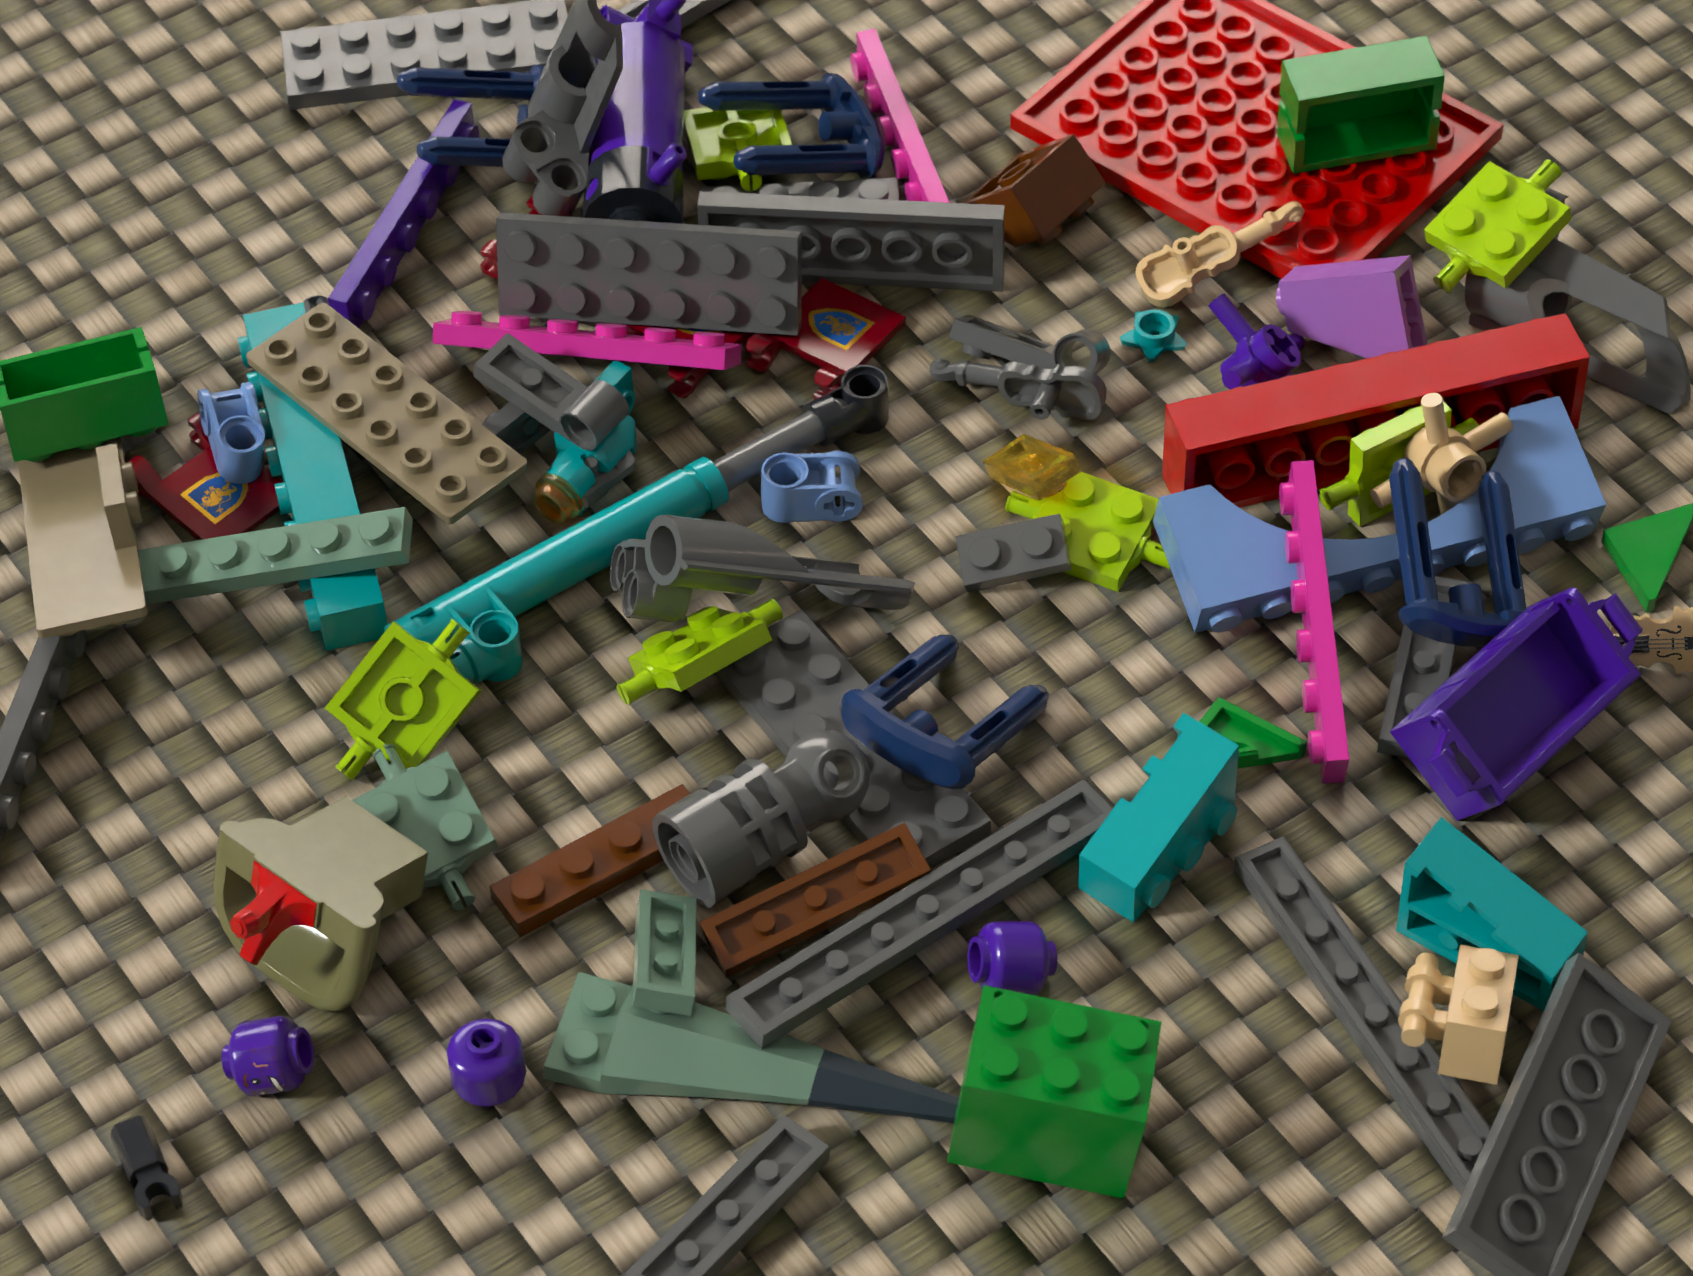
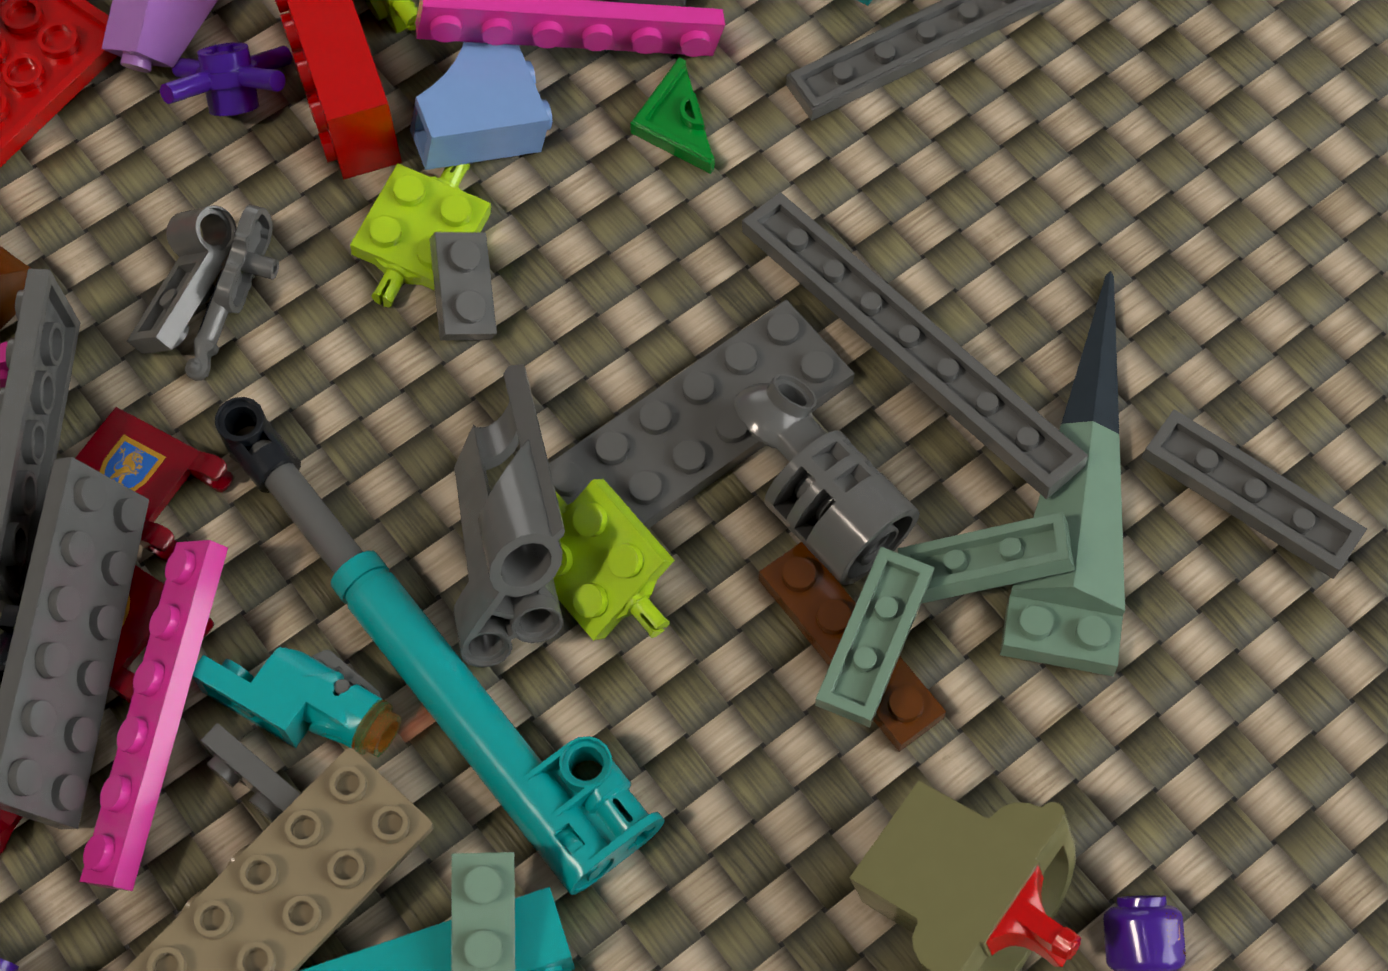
camera: 95 degrees left, 15 degrees up
lime plate [324,618,482,781] -> none
sand green plate [352,744,499,910] -> none
dark purple head [446,1018,526,1107] -> none
dark grey plate [474,333,629,451] -> none
reddish brown plate [699,822,931,978] -> none
medium blue piece [761,451,863,523] -> none
dark blue piece [841,634,1049,789] -> none
green container [947,985,1162,1199] -> none
dark purple head [967,921,1058,995] -> none
clear yellow plate [982,434,1081,500] -> none
teal wedge [1078,712,1239,922] -> none
teal plate [1120,309,1186,362] -> none
tan piece [1136,201,1305,307] -> none
none -> sand green plate [815,547,935,728]

